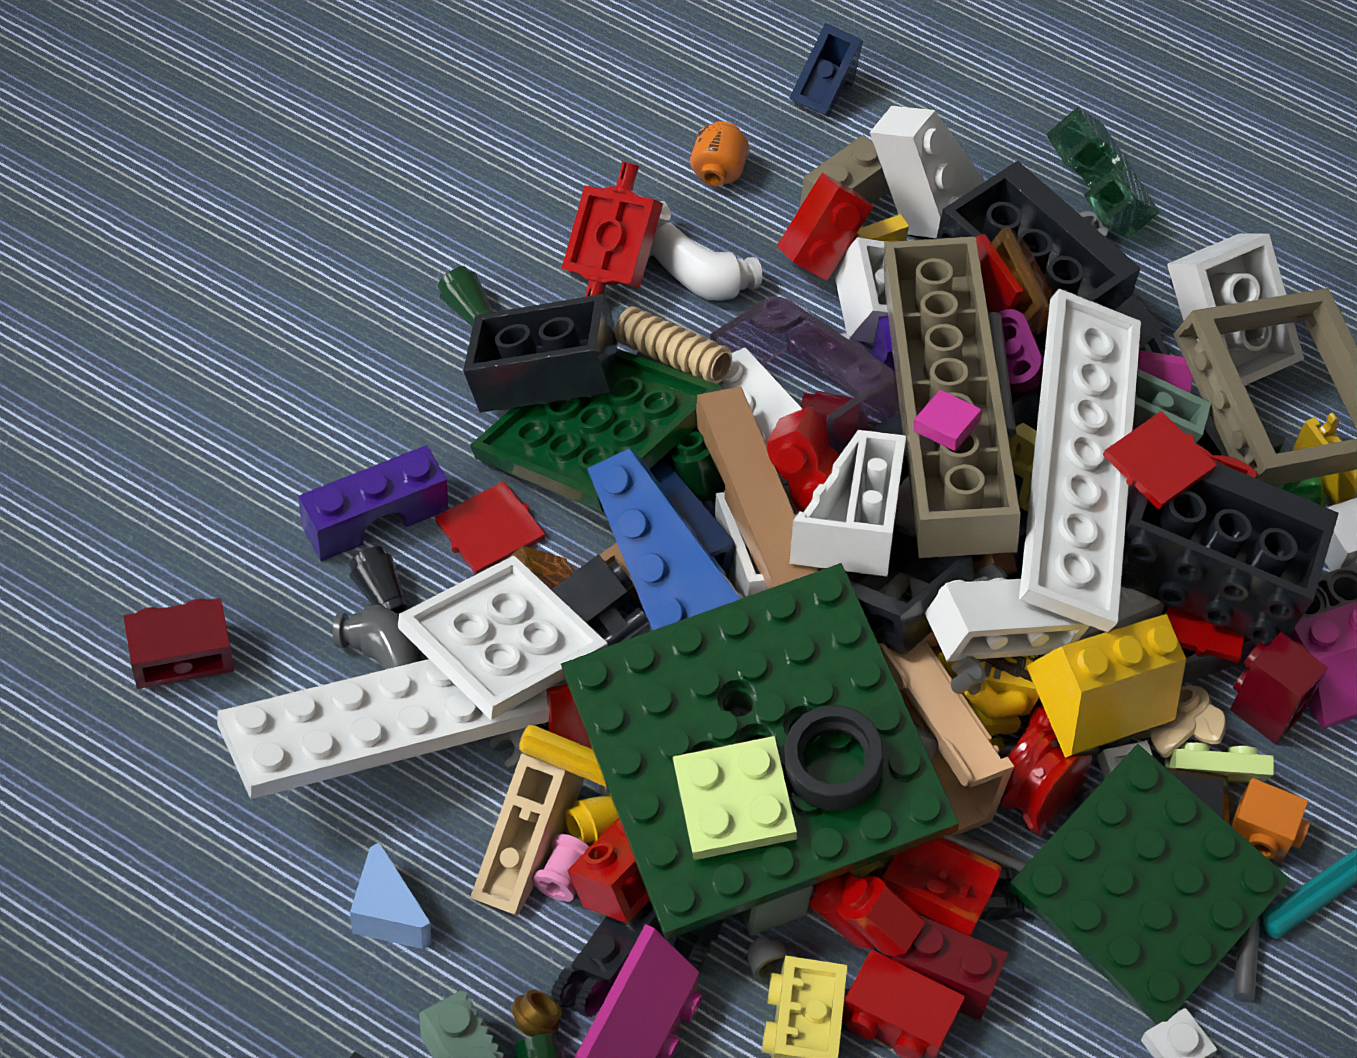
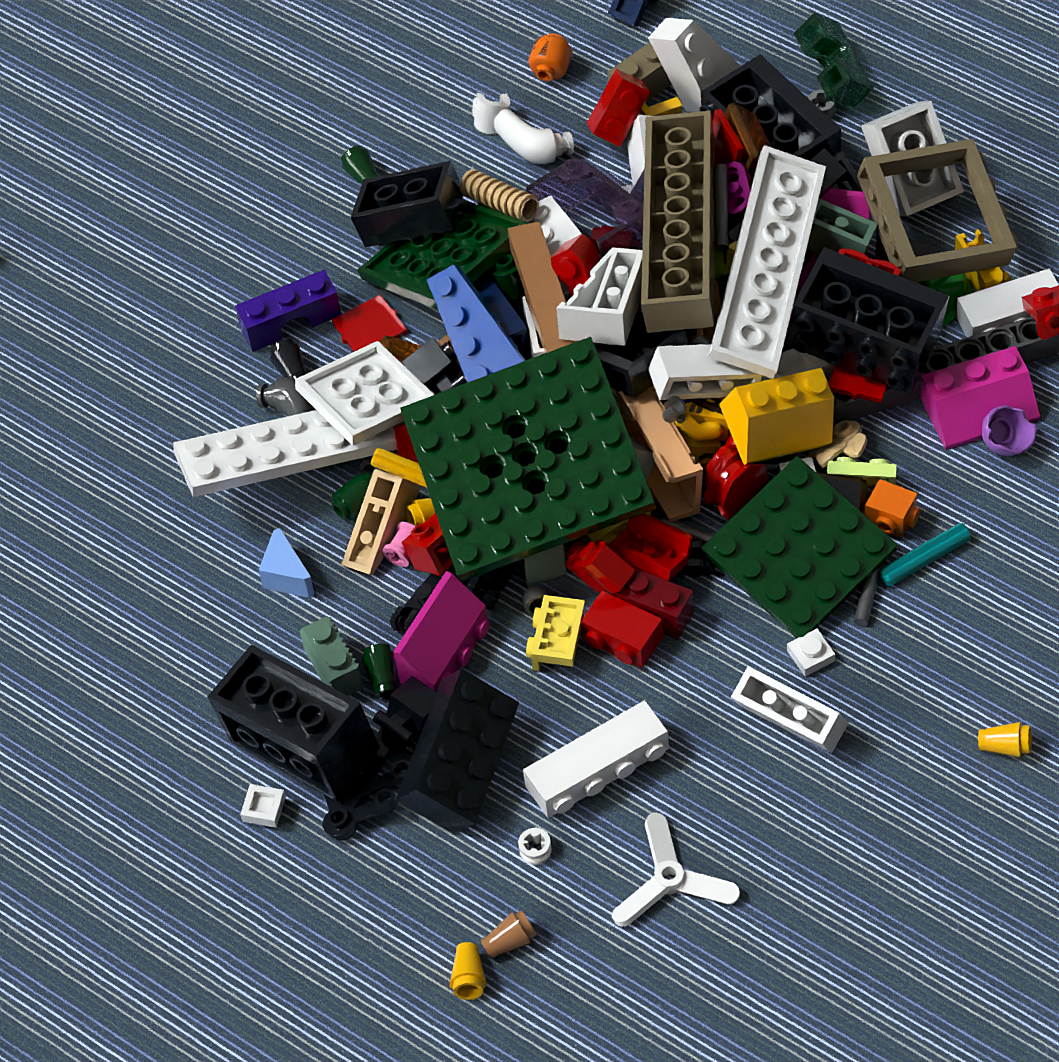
camera: 15 degrees right, 0 degrees up
dark red brick [123,598,234,689] -> none
pearl gold plate [511,989,562,1037] -> none
red plate [561,161,664,297] -> none
yellowish green plate [673,736,797,860] -> none
black tyre [784,705,884,811] -> none
dark pink tile [914,390,982,451] -> none
red piece [1103,411,1217,509] -> none
dark red brick [1230,632,1328,745] -> none
none -> dark green brick [332,472,372,521]

